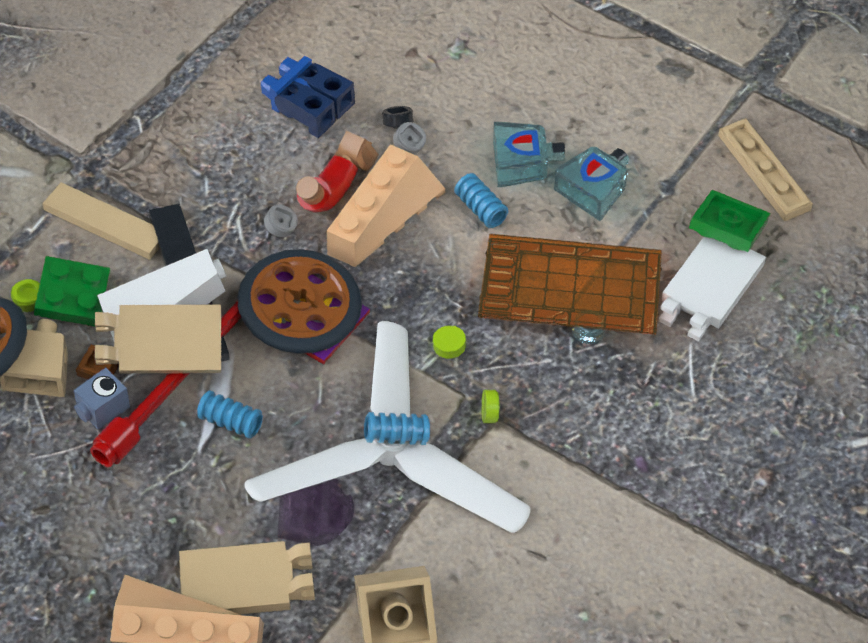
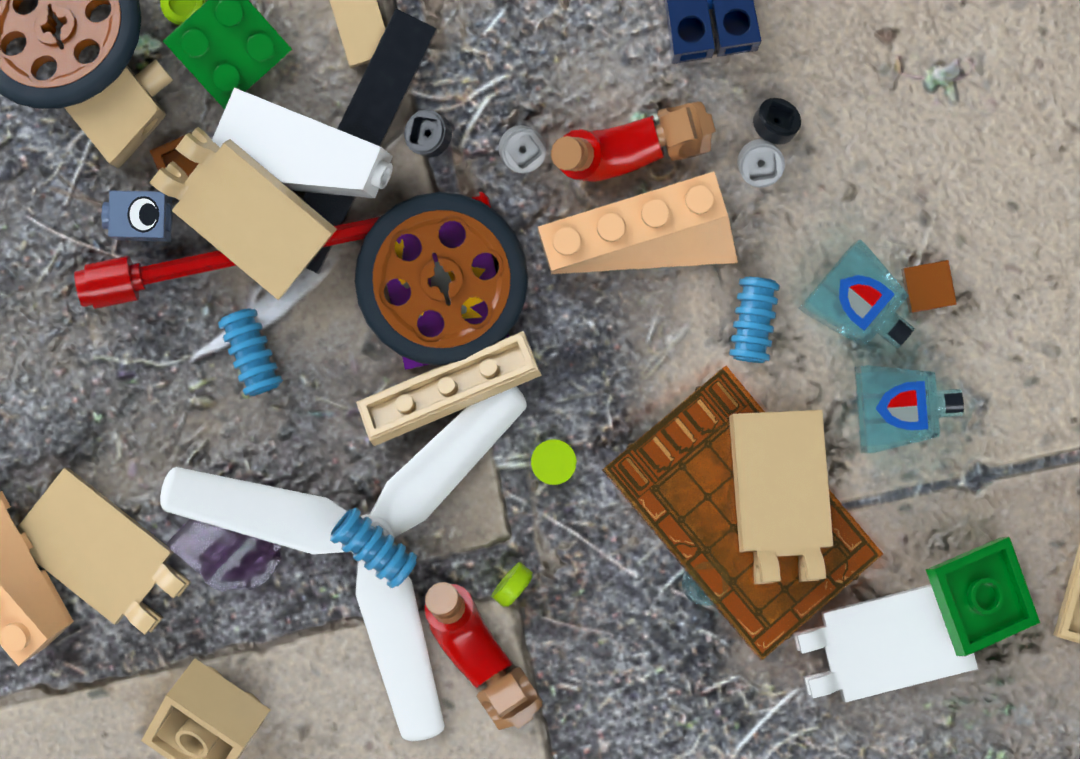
camera: 45 degrees right, 35 degrees up
none -> tan tile [356,331,542,446]
none -> black tile [404,110,452,158]
none -> piece [425,582,543,730]
none -> tan tile [729,410,833,584]
none -> dark orange tile [901,260,957,314]

